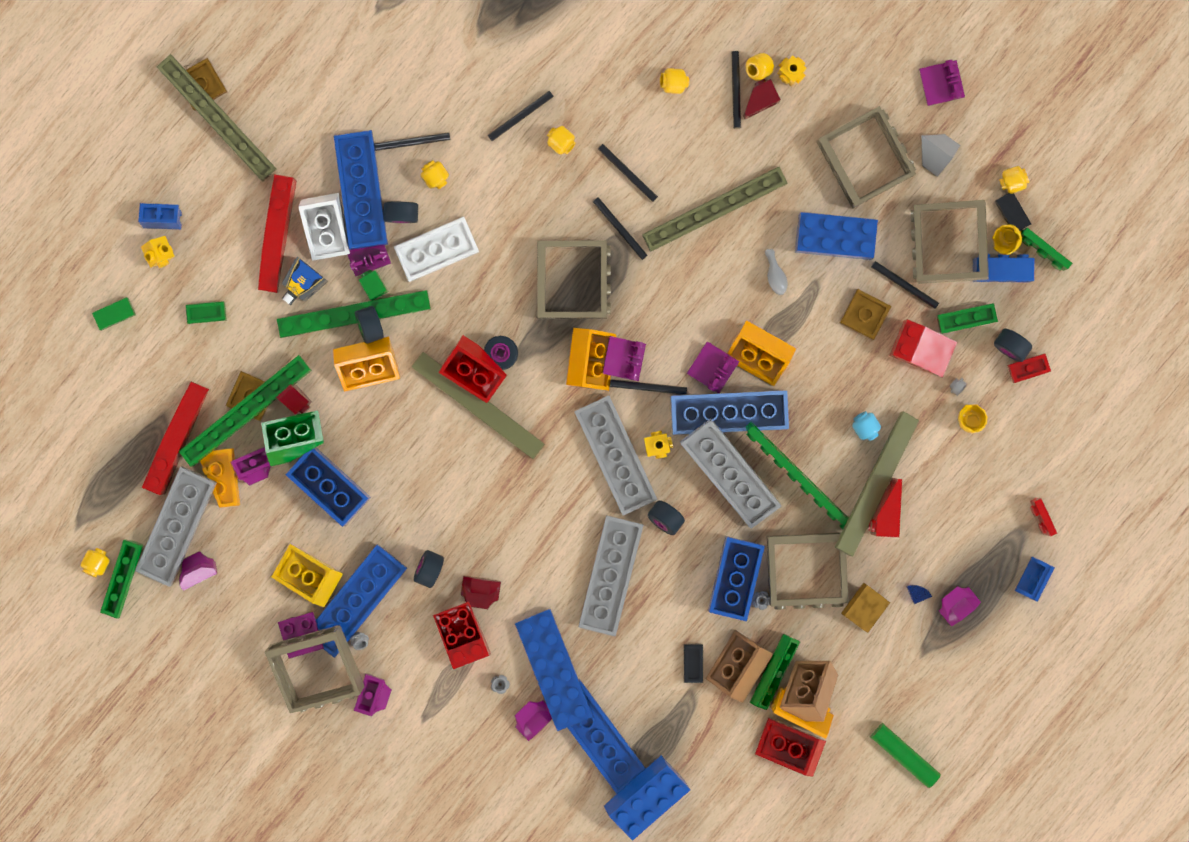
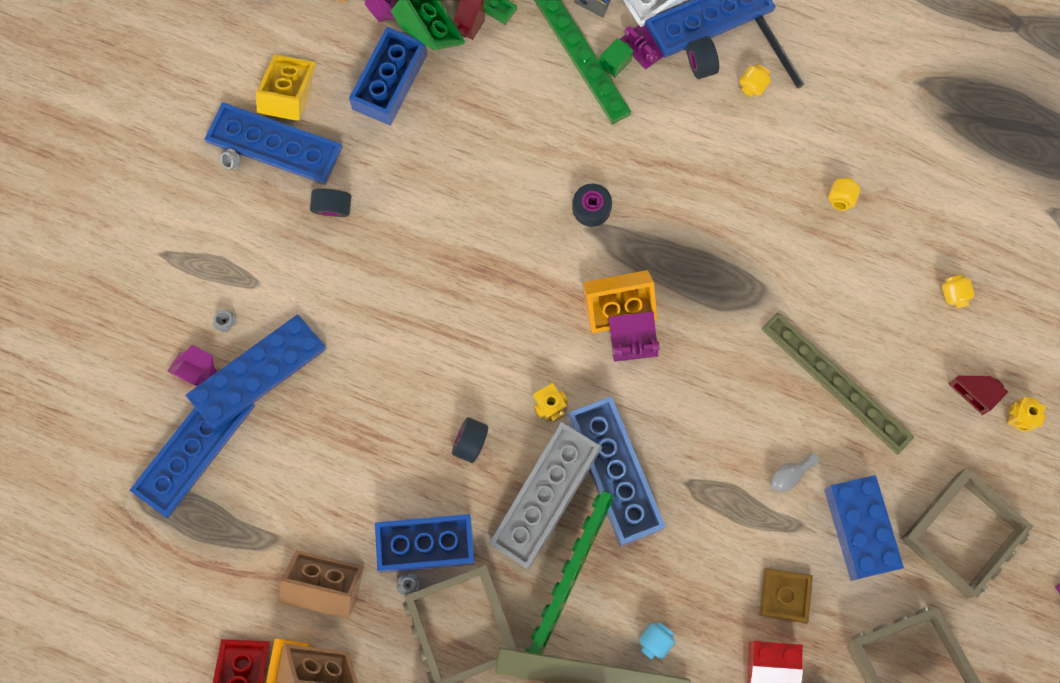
camera: 70 degrees right, 15 degrees down
dark tan window [265,625,365,713] -> none
magenta hinge [278,612,324,659] -> none
light orange slope [333,336,400,392] -> none
magenta slope [354,673,392,717] -> none
black wheel [355,306,384,344] -> none
white tile [394,217,479,282] -> none
olive tile [412,352,545,459] -> none
red slope [433,602,491,670] -> none
red slope [438,335,507,403] -> none
dark red slope [461,576,501,610] -> none
black bar [487,91,554,141] -> none
dark tan window [537,241,611,319] -> none
light grey plate [574,396,658,516] -> none
light grey plate [578,515,643,637] -> none
black bar [593,197,648,260] -> none
black bar [598,144,658,202] -> none
blue brick [604,755,690,841] -> none
black bar [610,380,687,395] -> none
black tile [684,644,703,683] -> none
magenta hinge [687,341,740,394] -> none
light orange slope [727,320,796,386] -> none
black bar [731,51,741,129] -> none
yellow head [745,53,774,81] -> none
green brick [750,633,800,710] -> none
black bar [871,261,939,309] -> none
light grey slope [921,134,960,177] -> none

